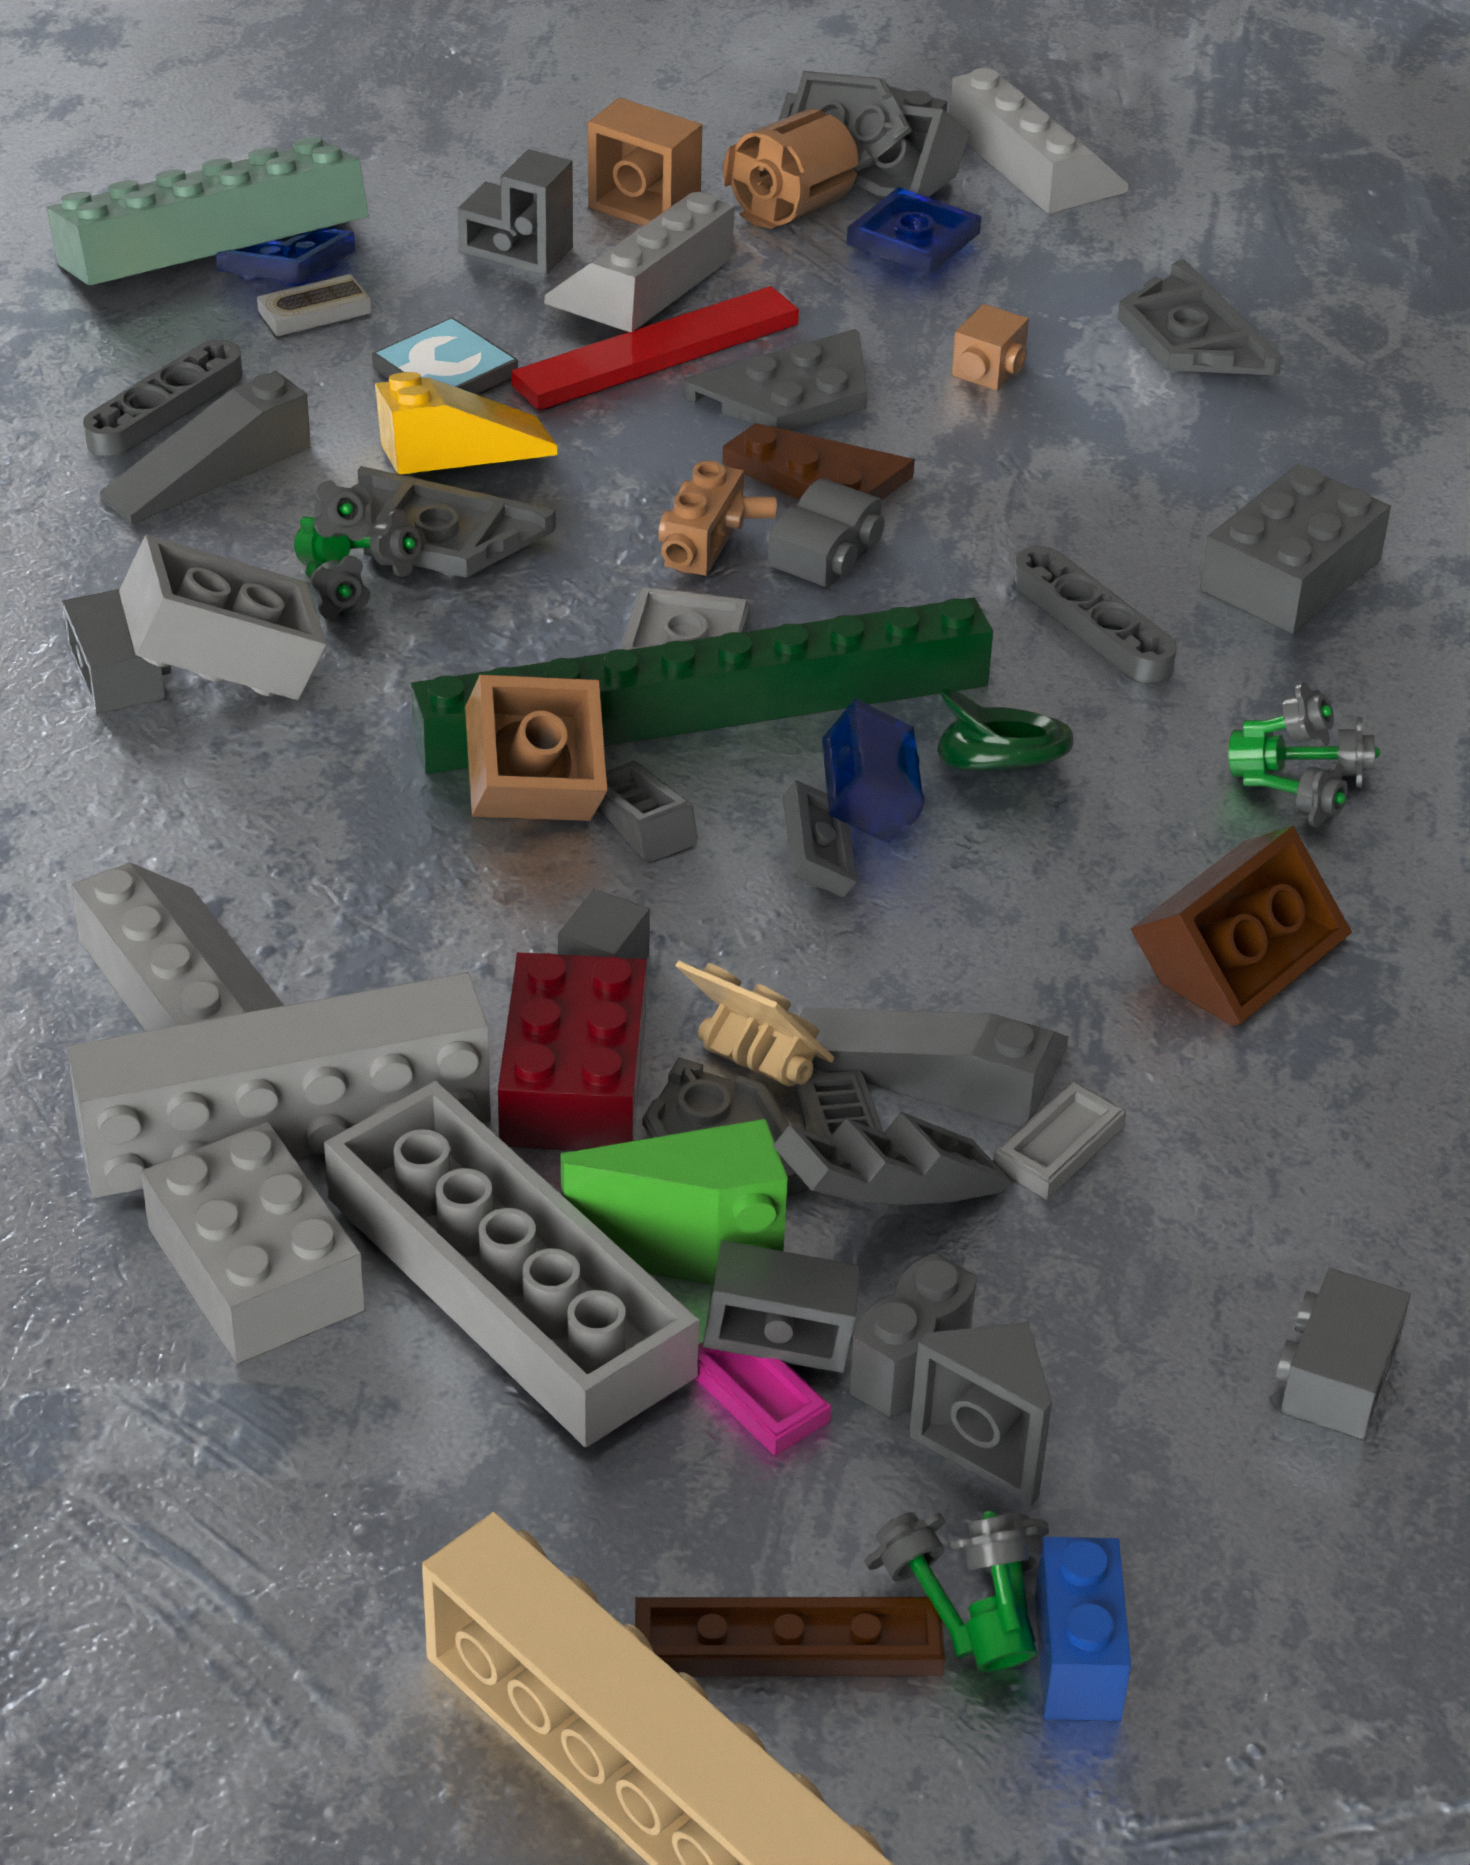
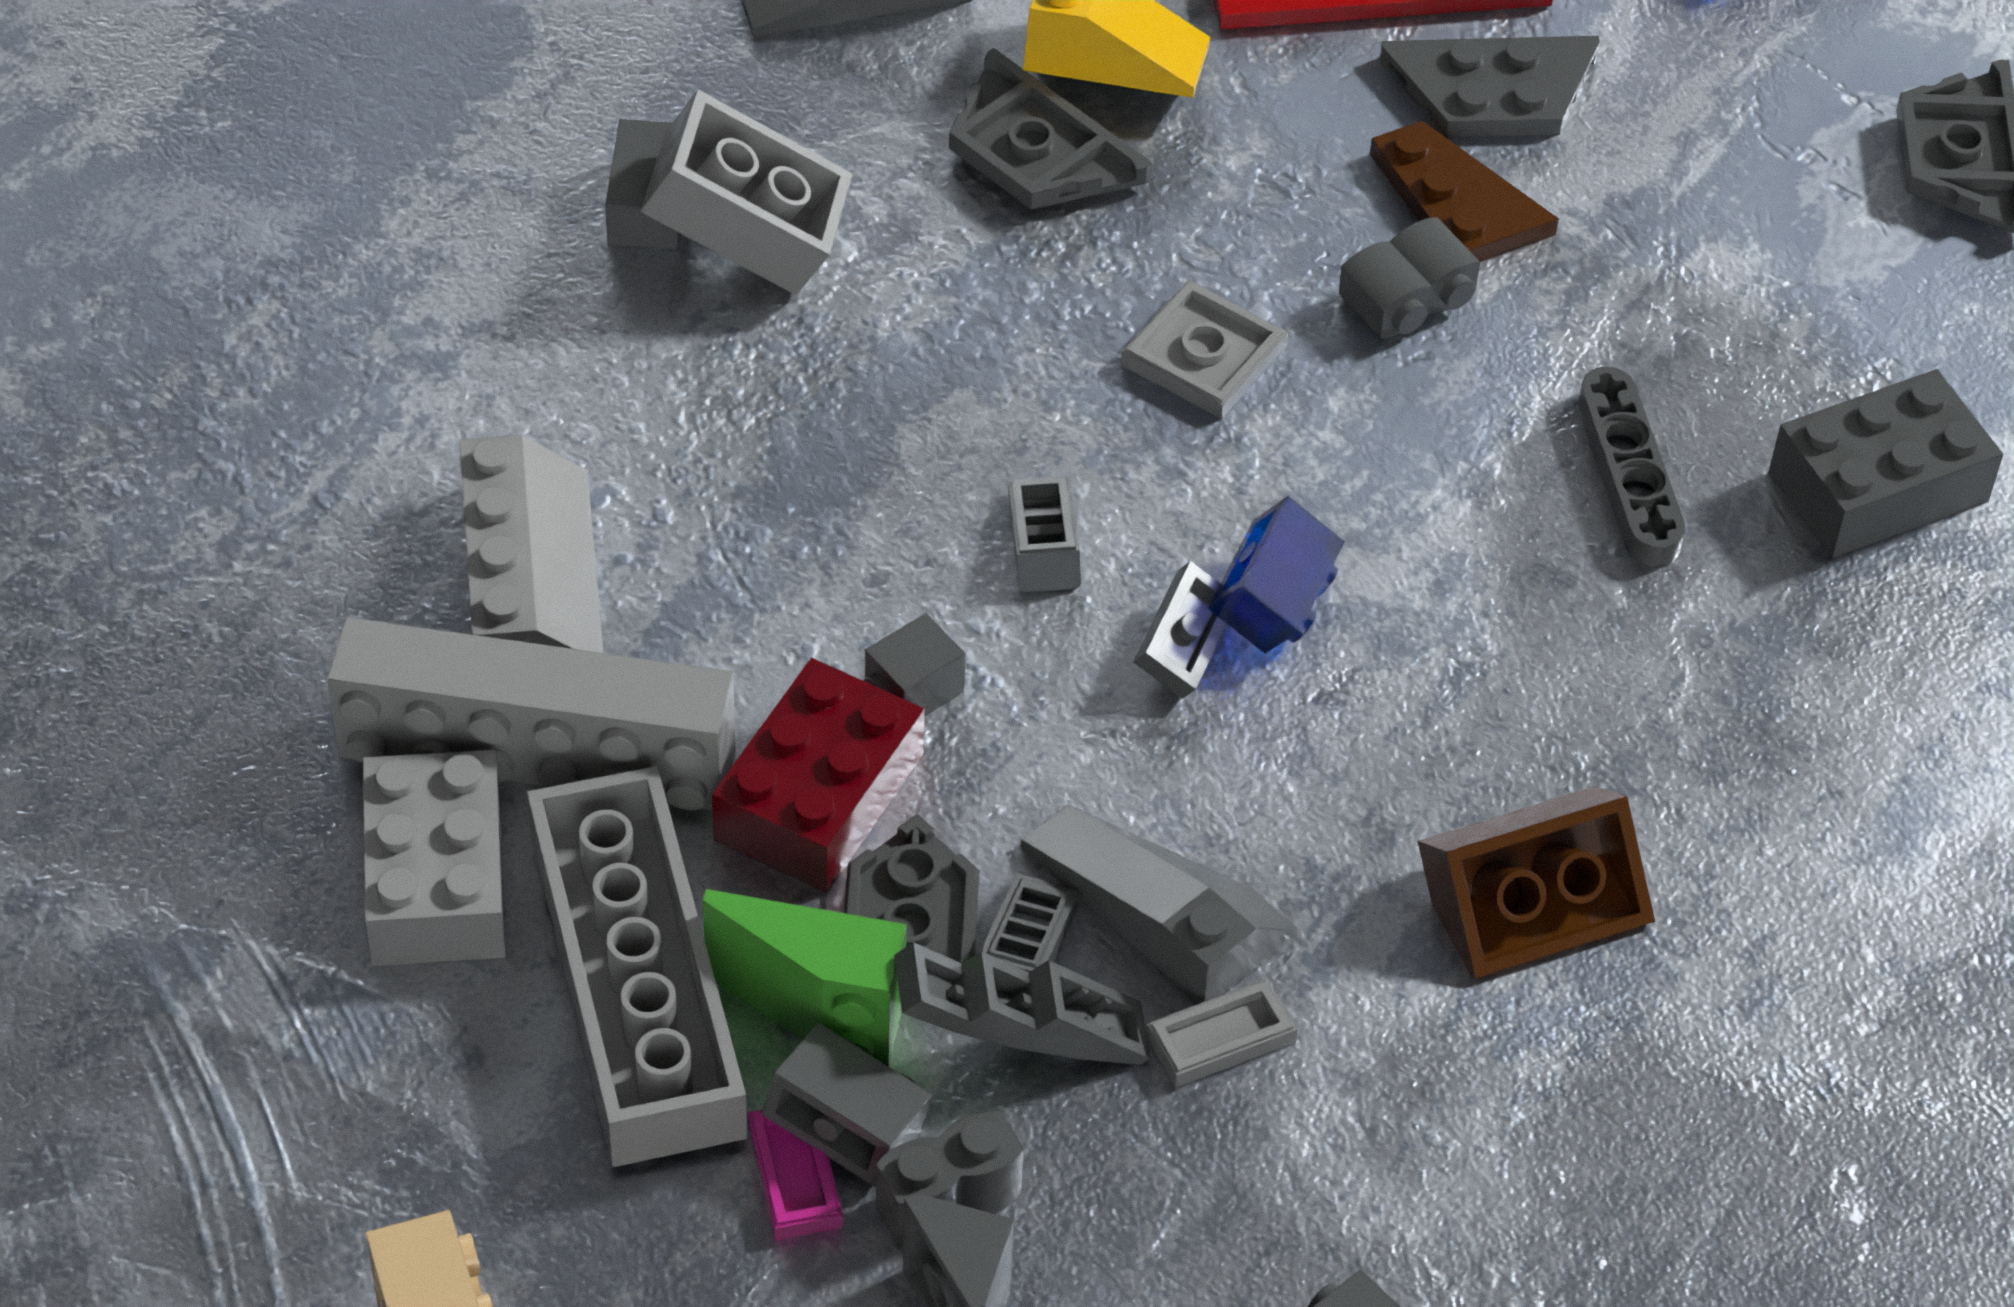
camera: 25 degrees right, 10 degrees up
dark grey plant [294,481,425,619] -> none
dark green brick [411,597,993,774] -> none
medium nougat piece [465,675,607,821] -> none
medium nougat brick [658,461,776,576] -> none
tan hinge [675,960,835,1087] -> none
dark green piece [937,688,1074,771] -> none
medium nougat brick [952,304,1029,391] -> none
plant [1228,682,1380,828] -> none

